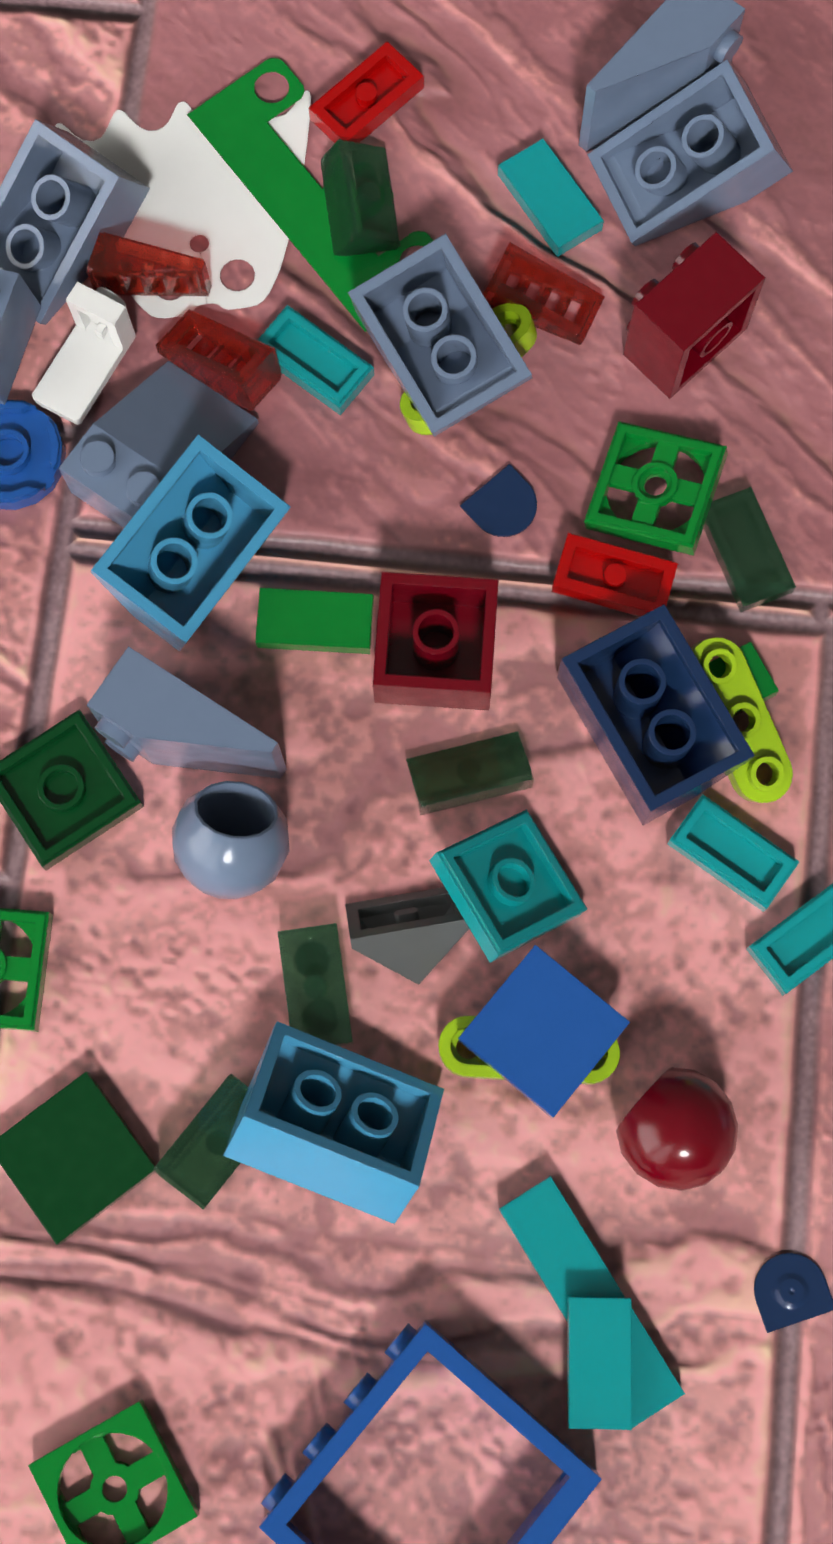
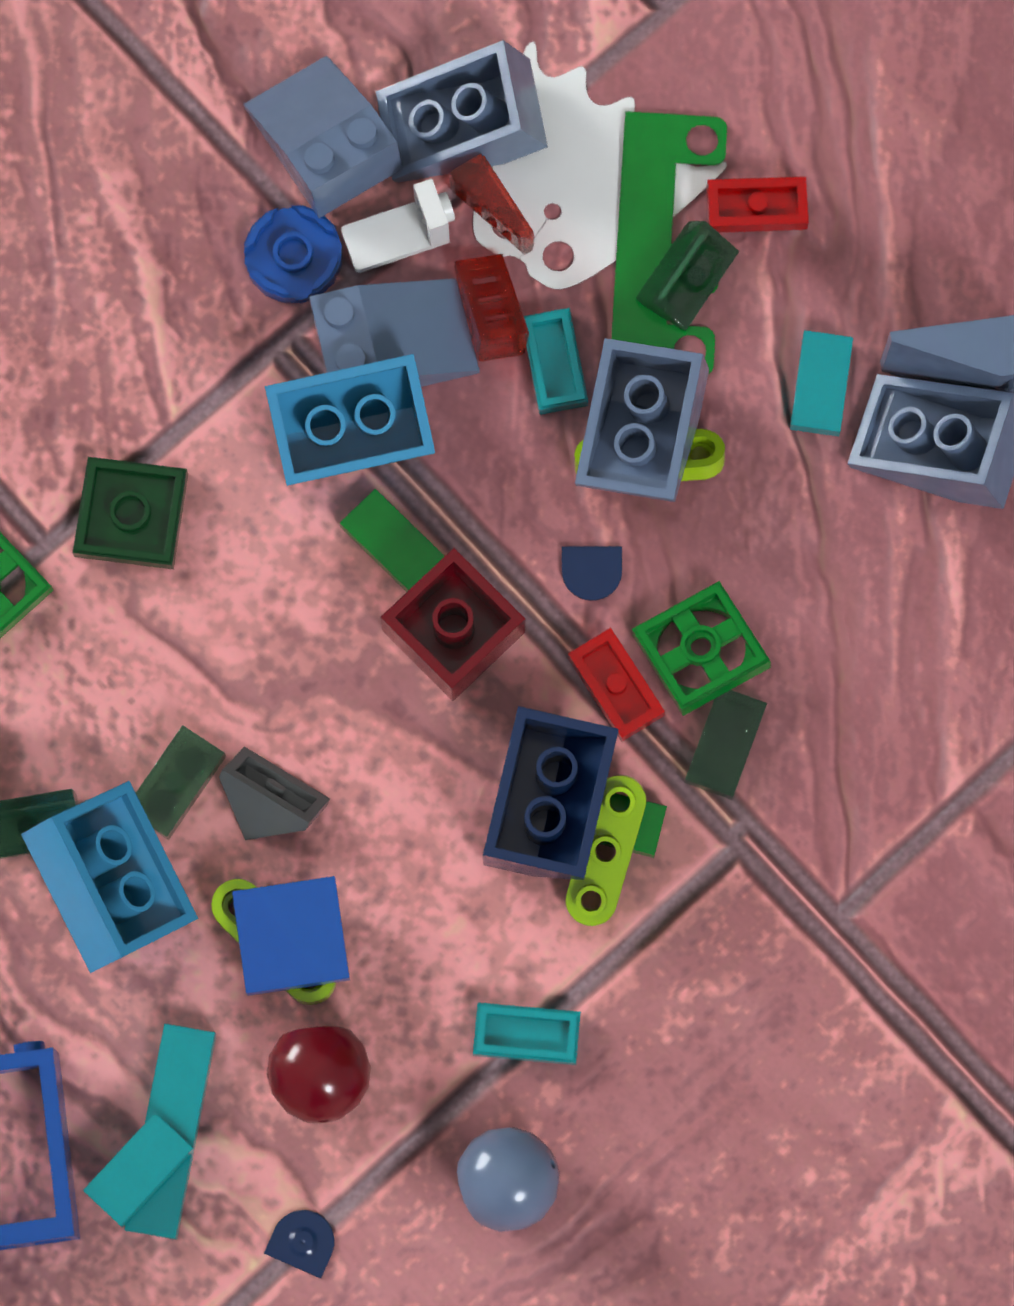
camera: 40 degrees right, 0 degrees up
sand blue slope [87,646,287,779] -> none
sand blue helmet [172,781,290,899] -> none
clear green slope [406,731,534,815] -> none
teal tile [429,810,587,963] -> none
clear red slope [482,242,605,345] -> none
dark red brick [623,232,766,399] -> none
teal tile [667,794,799,912] -> none

